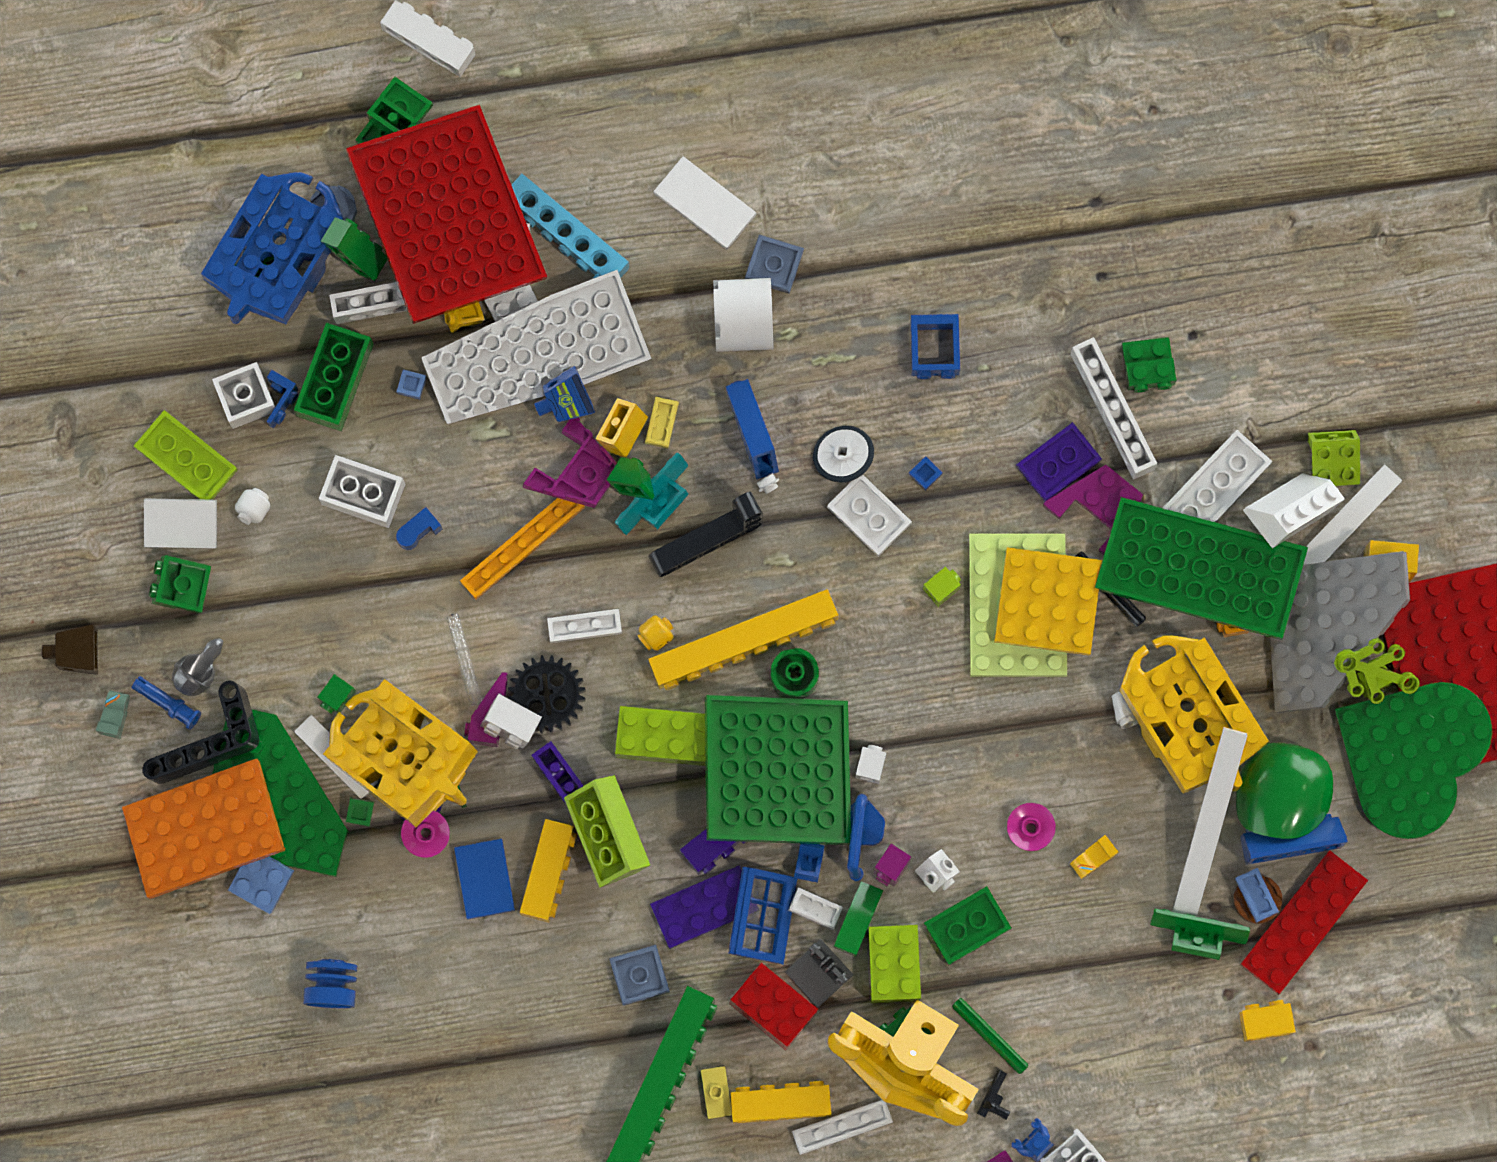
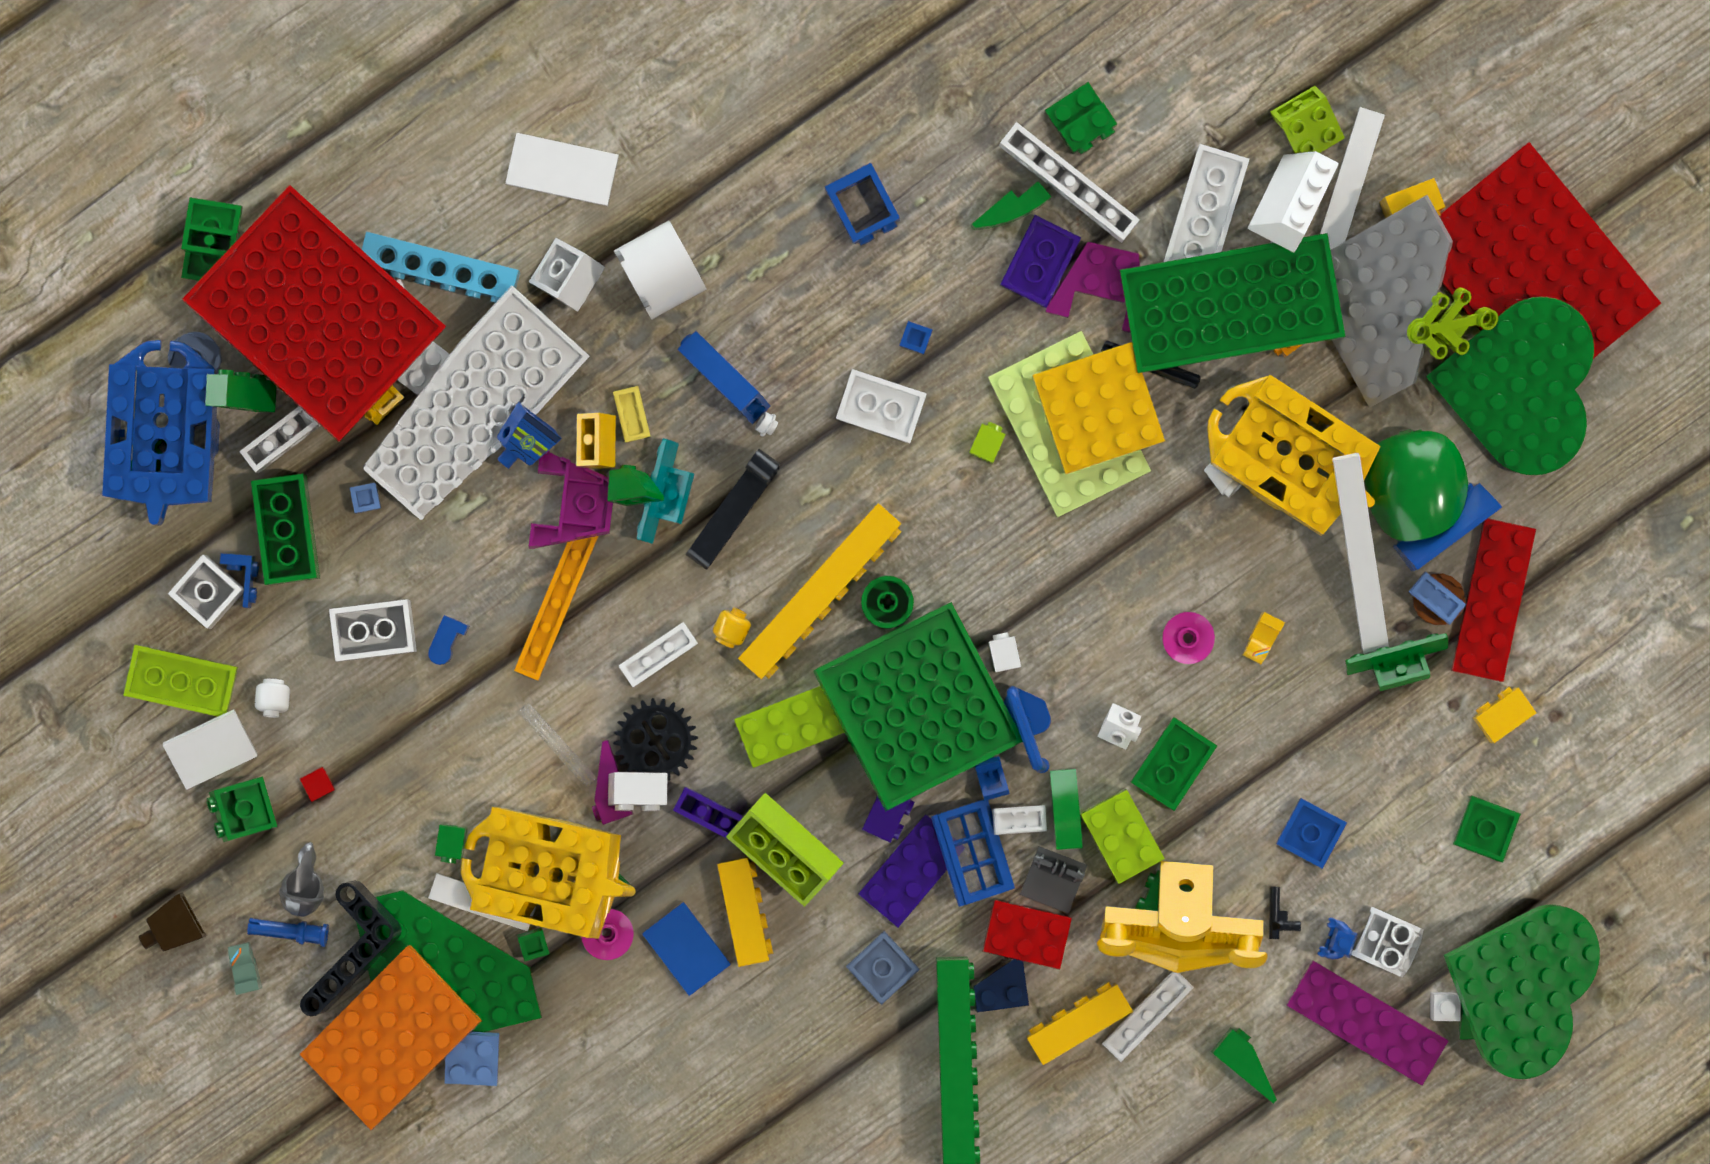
camera: 30 degrees left, 10 degrees up
blue wheel [303,959,358,1008] -> none
white brick [380,0,475,77] -> none
light yellow plate [701,1066,732,1119] -> none
sand blue plate [745,235,804,294] -> none
white wheel [813,426,874,483] -> none
magenta brick [874,843,911,887] -> none
green axle [952,998,1029,1074] -> none
none -> red tile [300,767,336,802]
none -> white slope [529,238,605,311]
none -> green slope [971,181,1051,231]
none -> dark blue wing [974,959,1029,1013]
none -> blue plate [1276,798,1347,869]
none -> green tile [1453,795,1521,863]

